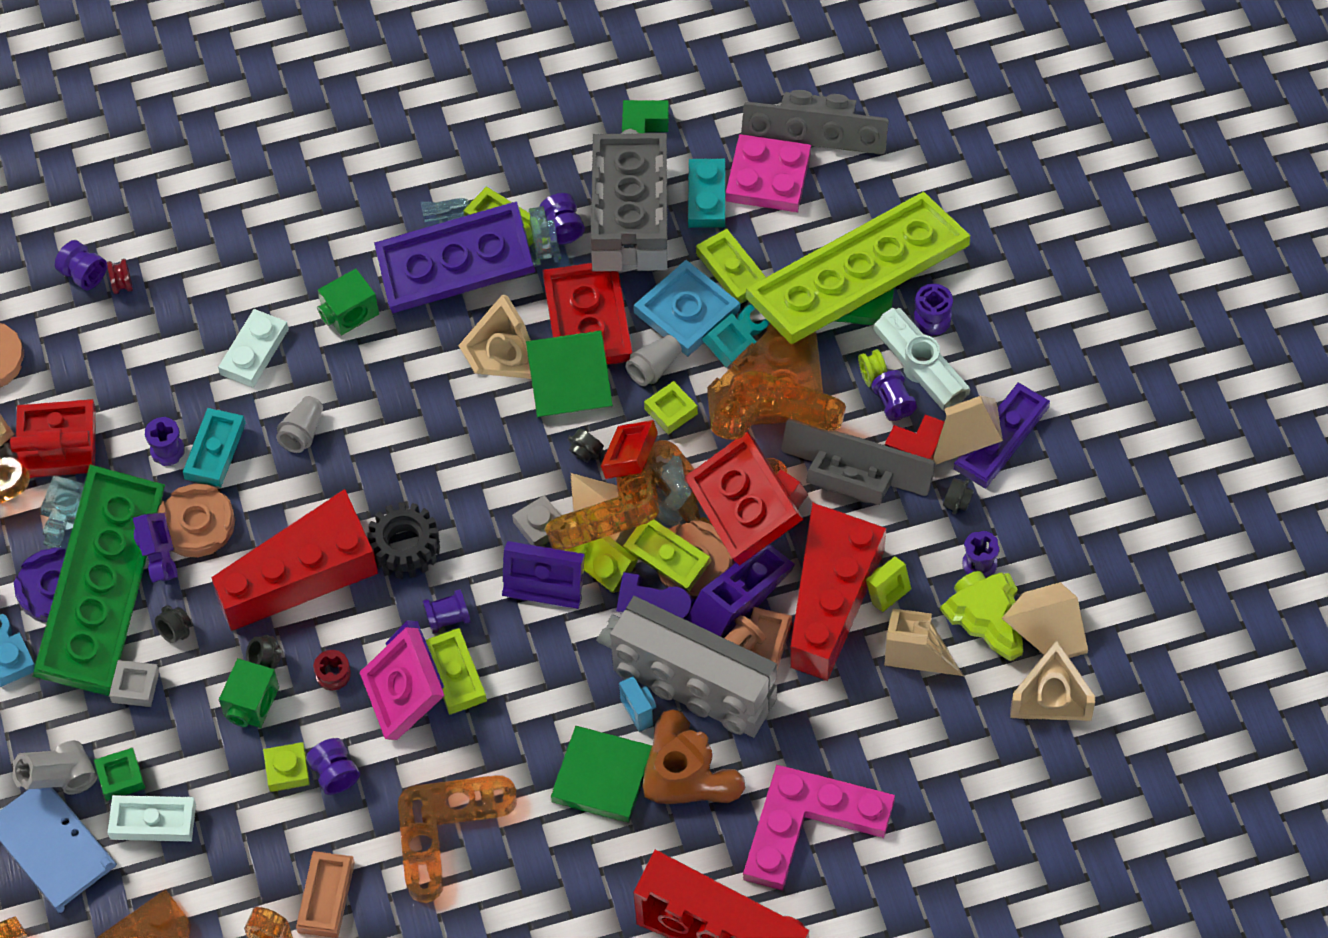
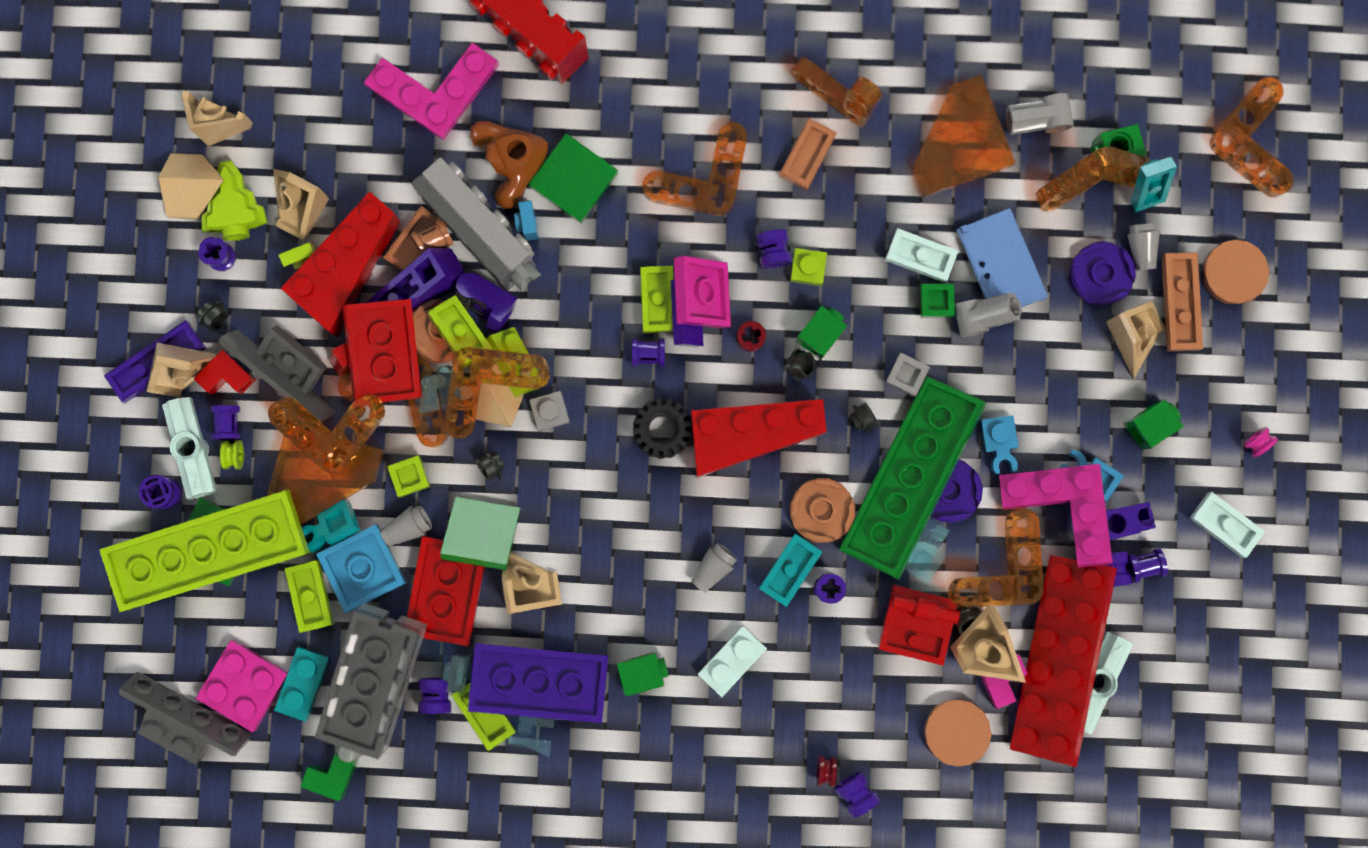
camera: 170 degrees left, 25 degrees up
dark purple plate [133,513,178,582] -> none
dark purple plate [502,541,585,609] -> none
red tile [601,420,658,479] -> none

